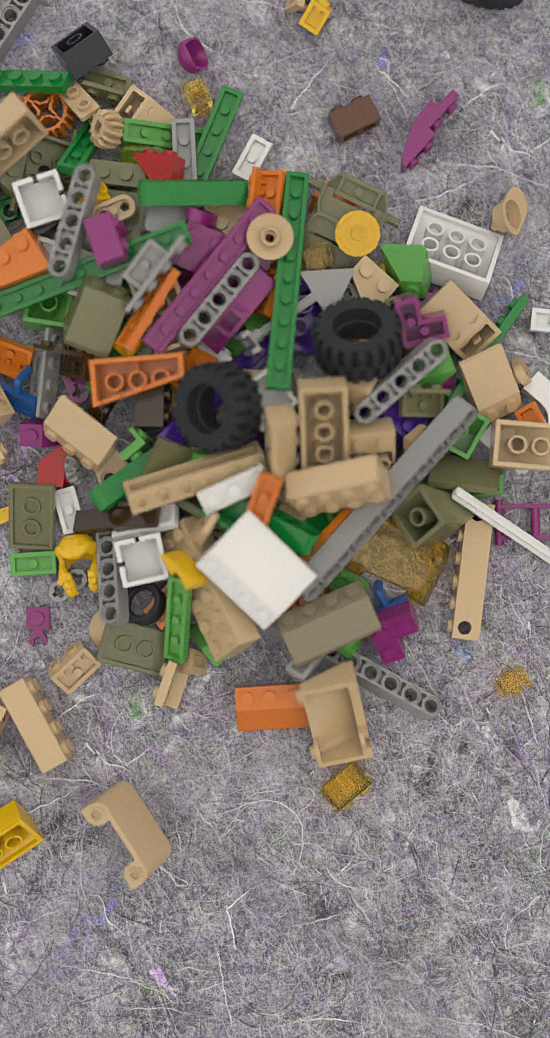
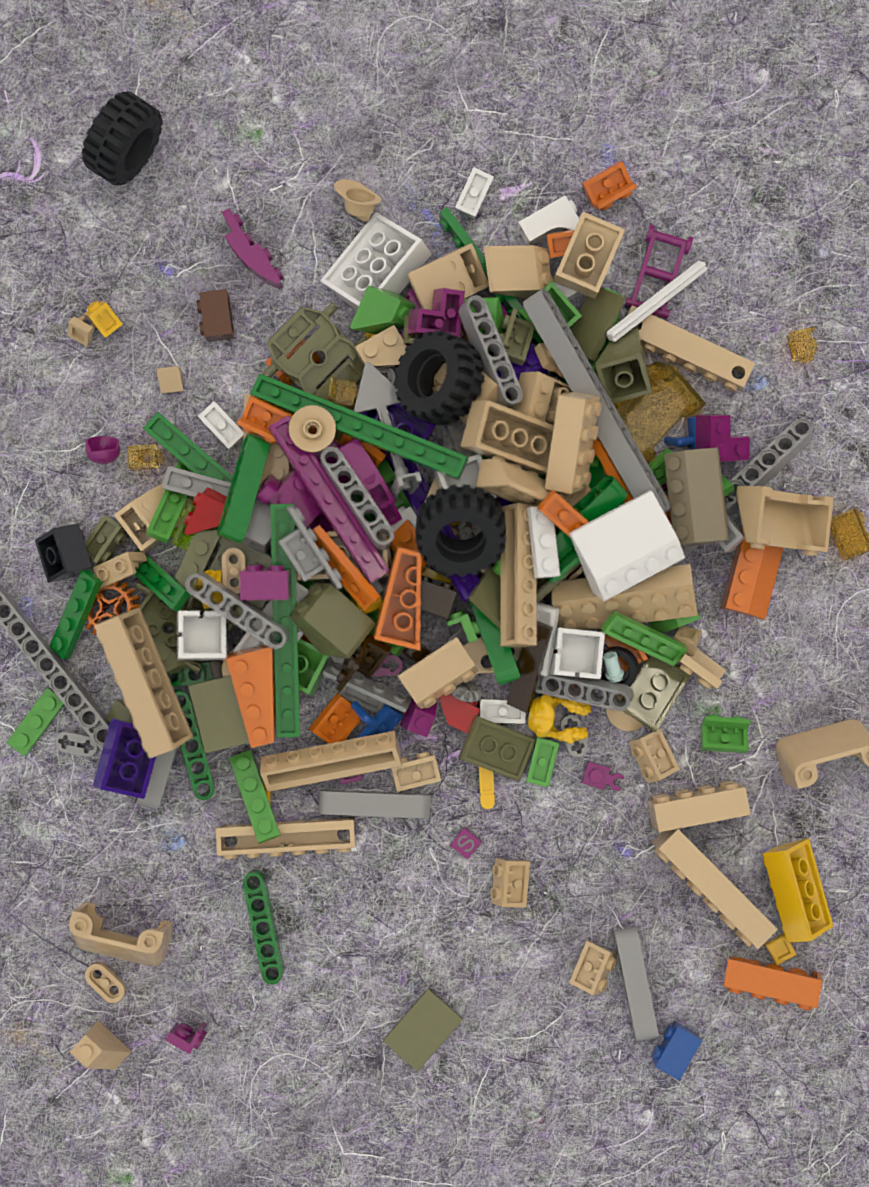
camera: 75 degrees left, 0 degrees up
tan gear [89,109,125,149] -> none
yellow slope [160,550,209,590] -> none
tan slope [187,513,218,547] -> none
yellow tile [335,210,380,257] -> none
tan plate [510,355,532,387] -> none
none -> tan slope [157,366,184,394]
none -> light aqua pin [603,652,624,683]
none -> bright green bracket [700,714,750,754]

